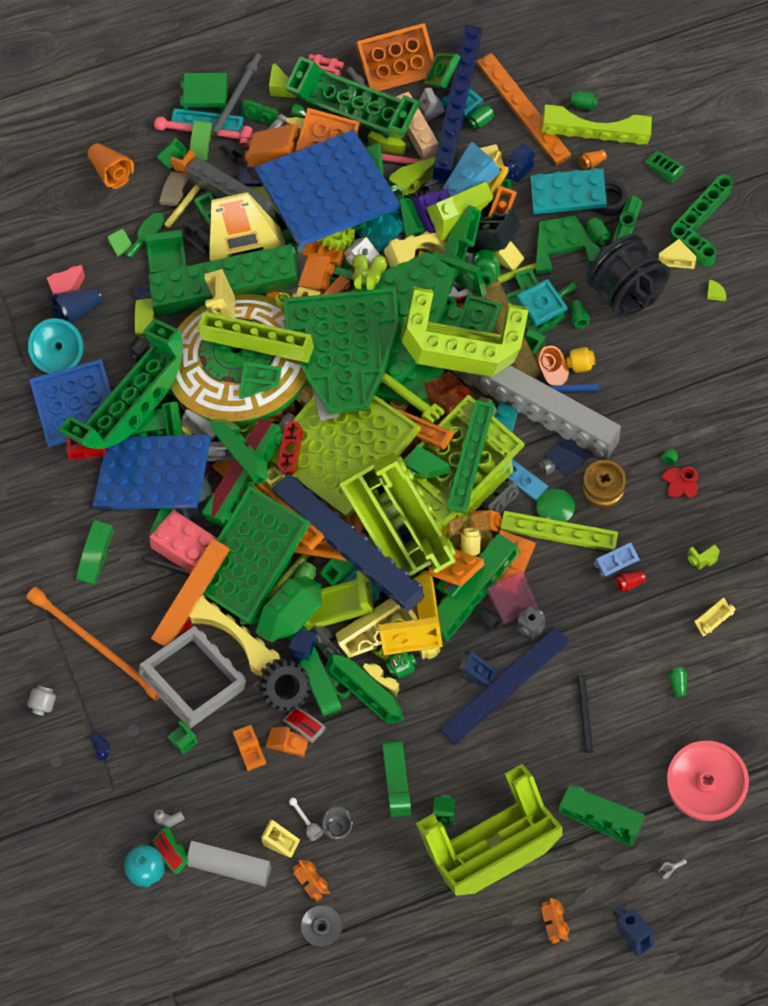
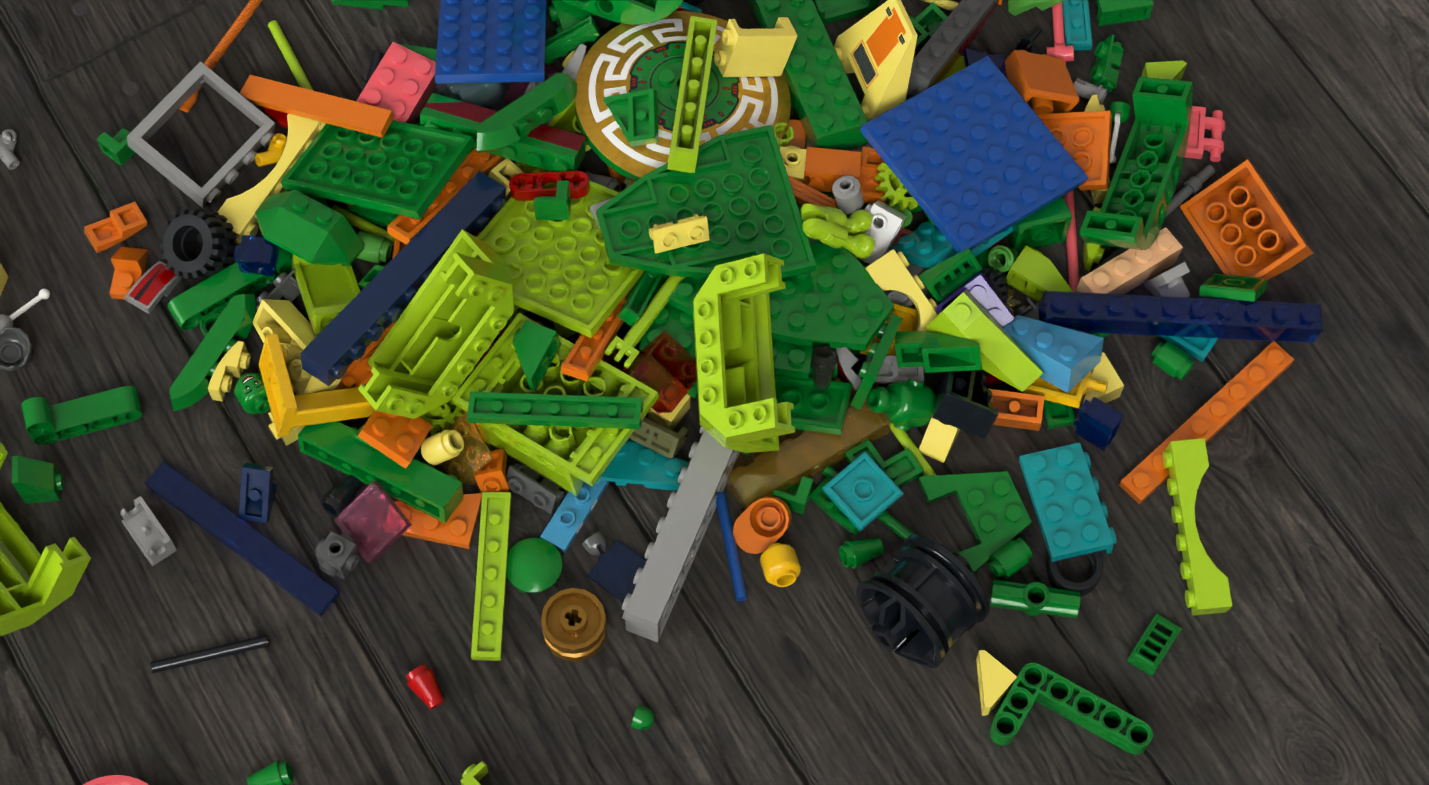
camera: 75 degrees right, 0 degrees up
clear blue arm [90,732,110,760] -> none
dark grey bar [211,53,262,135] -> none
green wedge [558,785,645,847] -> none
green brick [571,91,598,111] -> none
orange cone [579,149,607,170] -> none
medium blue hinge [594,543,640,577] -> none
red plate [662,467,698,499] -> none
lime tile [707,280,726,301] -> none
none -> light grey hinge [120,496,177,567]
none -> yellow arm [255,133,287,167]
none -> lime bar [268,20,314,91]
none -> green panel [533,181,571,220]
none -> green piece [617,271,663,326]
none -> light yellow hinge [648,214,710,254]
none -> clear smoke cone [811,345,838,389]
none -> light grey brick [832,176,864,215]

